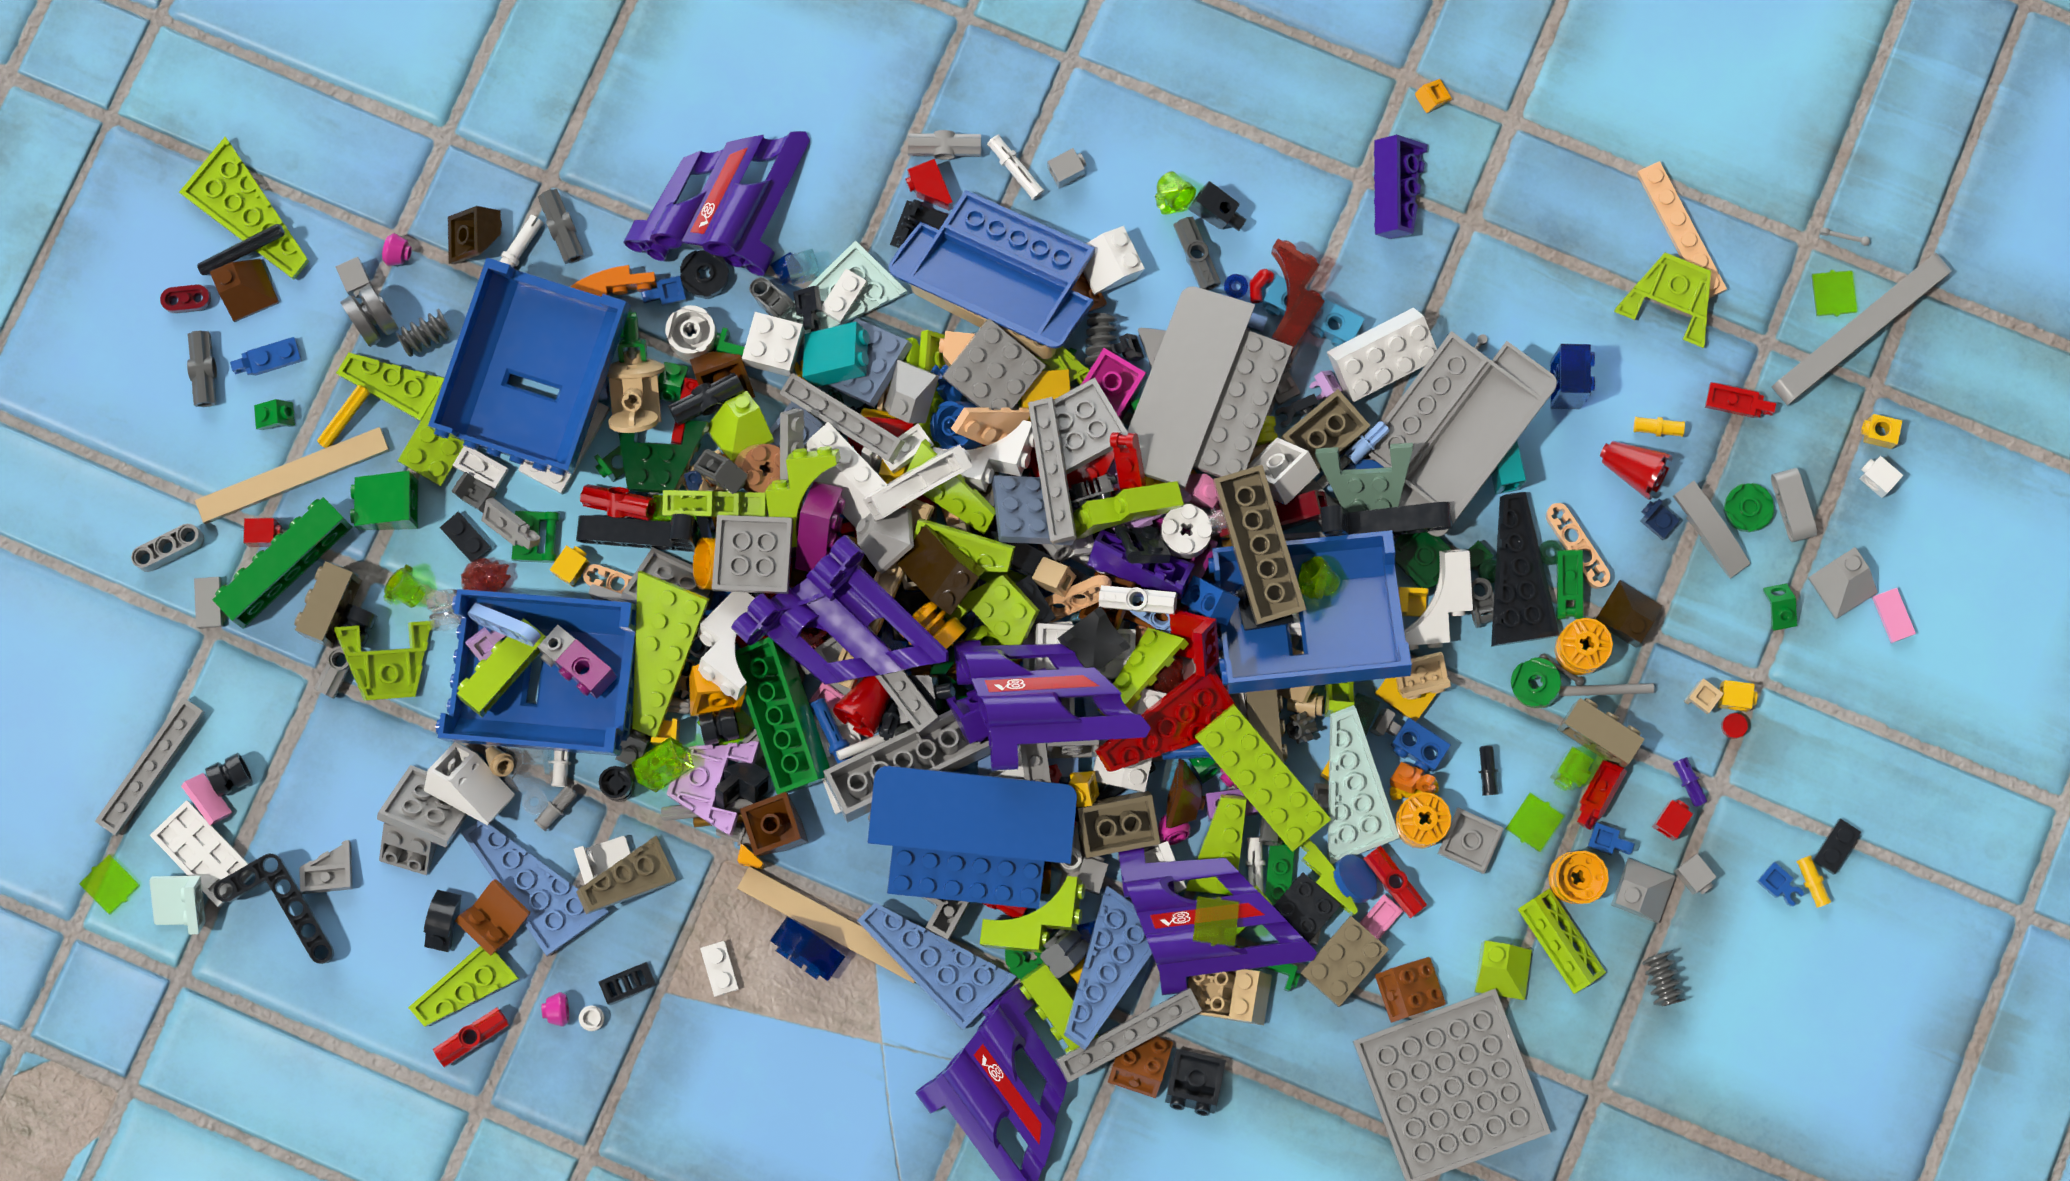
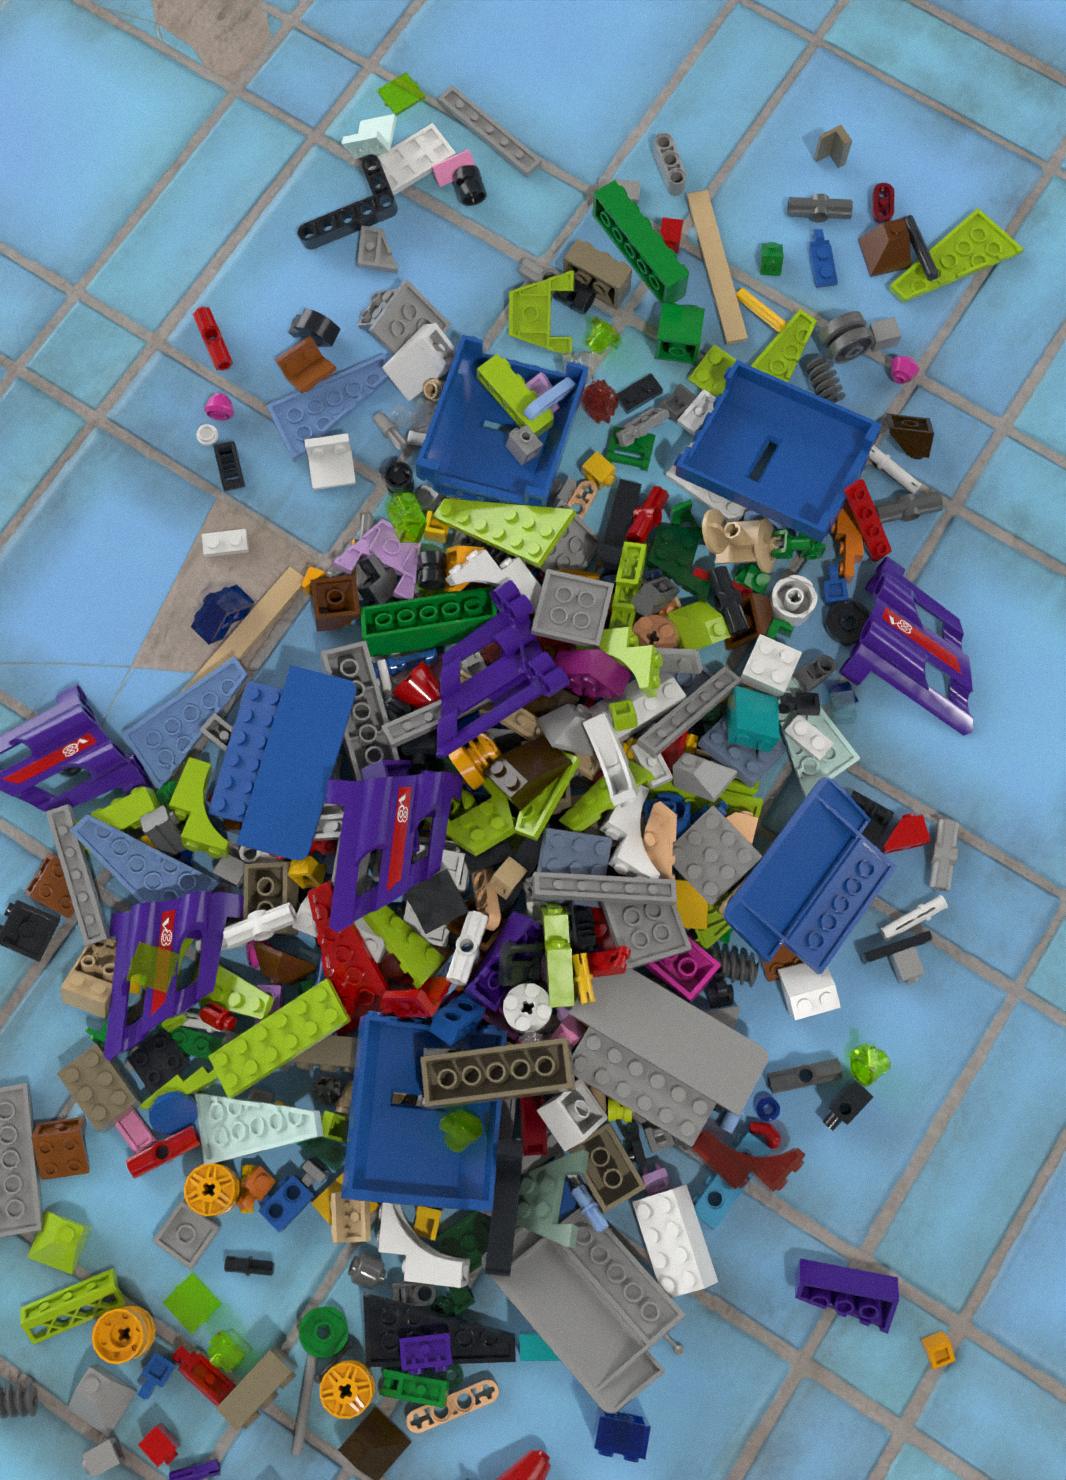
camera: 100 degrees right, 5 degrees down
lime wing [408,946,519,1027] -> none
magenta brick [556,639,617,699] -> none
dark tan wing [576,836,676,915] -> none
none -> red arm [199,1001,236,1031]
none -> white piece [223,902,298,948]
none -> dark grey head [348,1252,386,1289]
none -> dark purple bracket [399,1333,454,1375]
none -> yellow pin [572,953,596,1004]
none -> lime slope [608,699,638,731]
none -> dark tan panel [814,125,852,168]
none -> red bracket [844,479,892,562]
none -> black tile [860,930,933,964]

